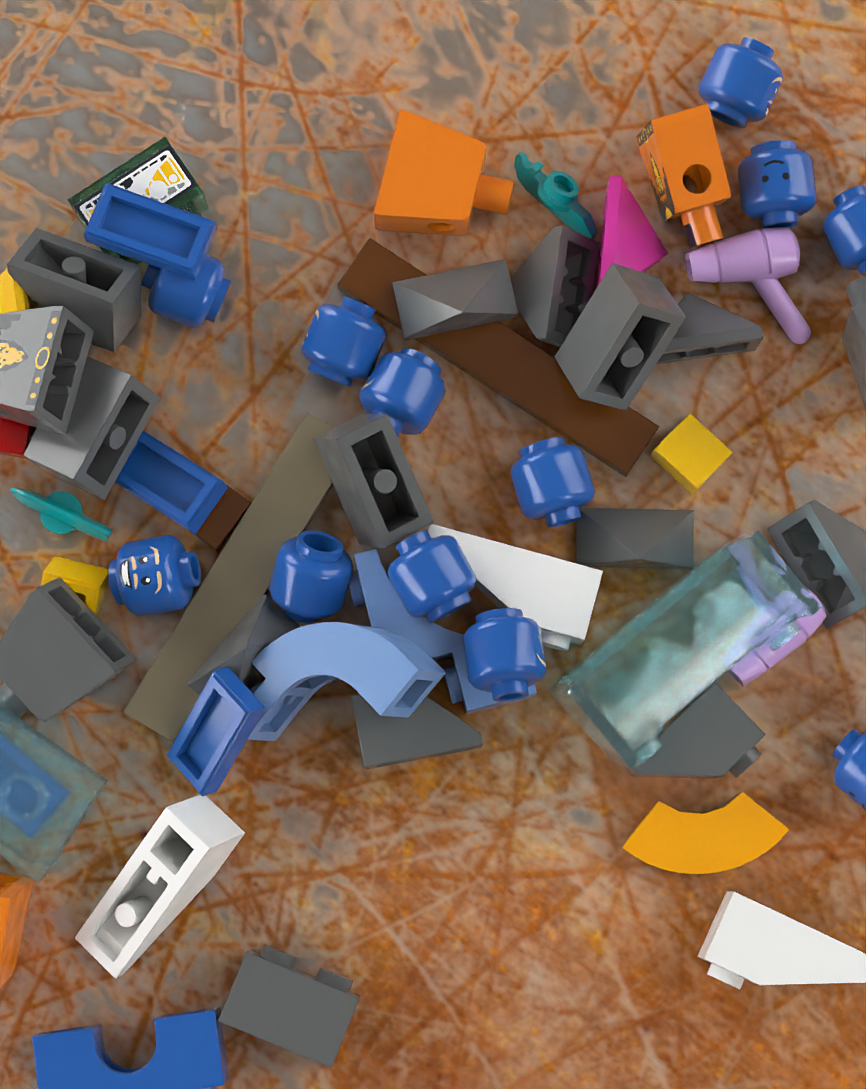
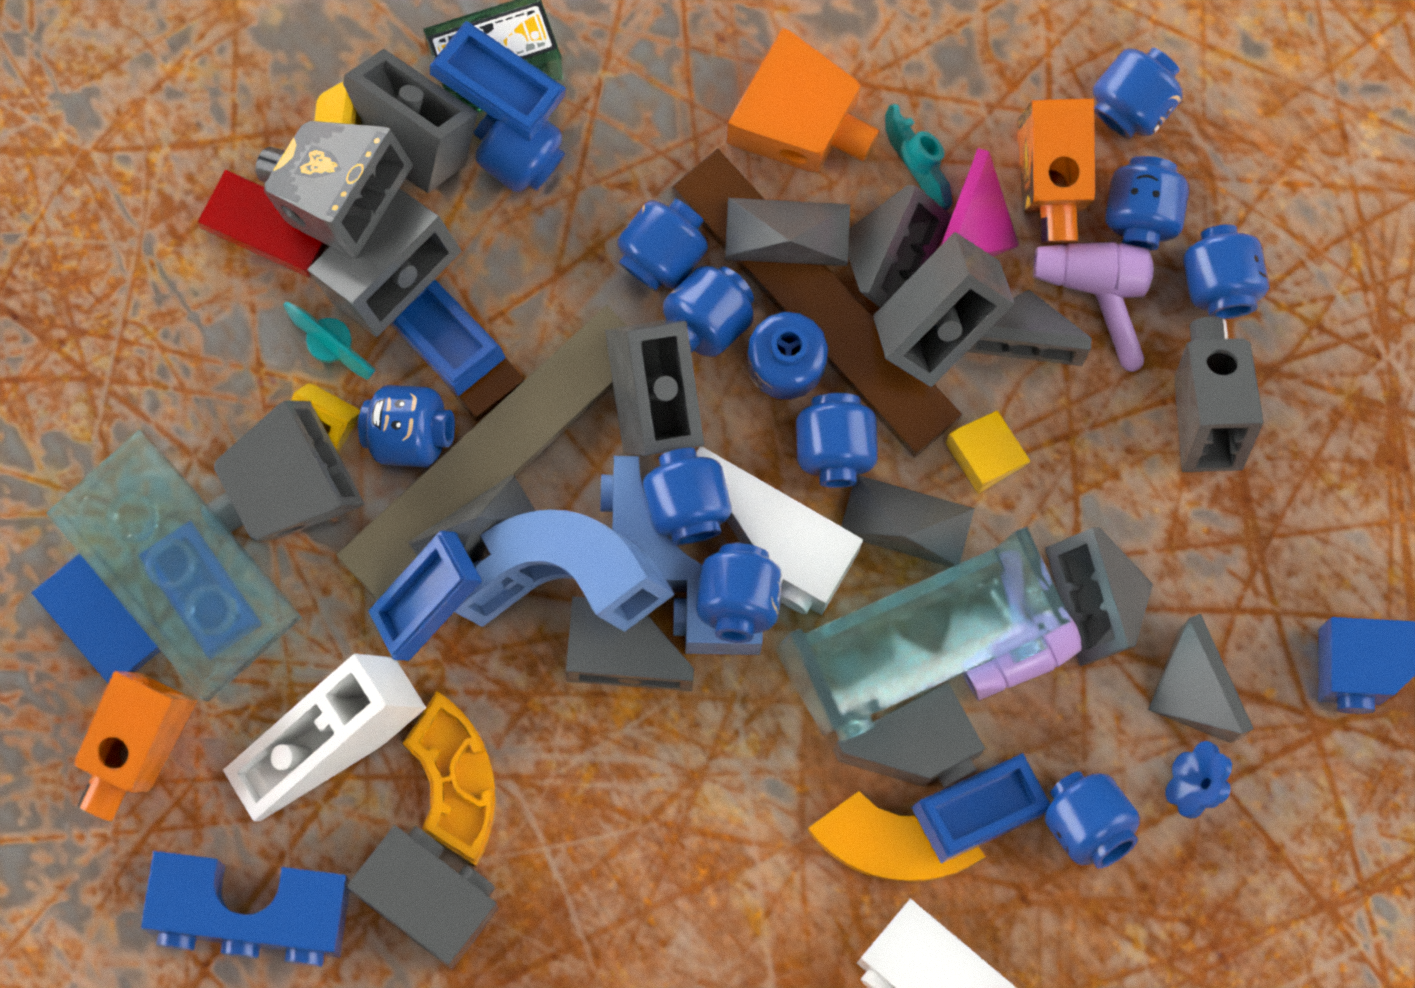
camera: 10 degrees right, 5 degrees down
blue head [269,531,353,623] -> none
none -> light orange tile [403,691,496,867]
none -> blue head [746,312,828,400]
none -> blue tile [911,753,1050,864]

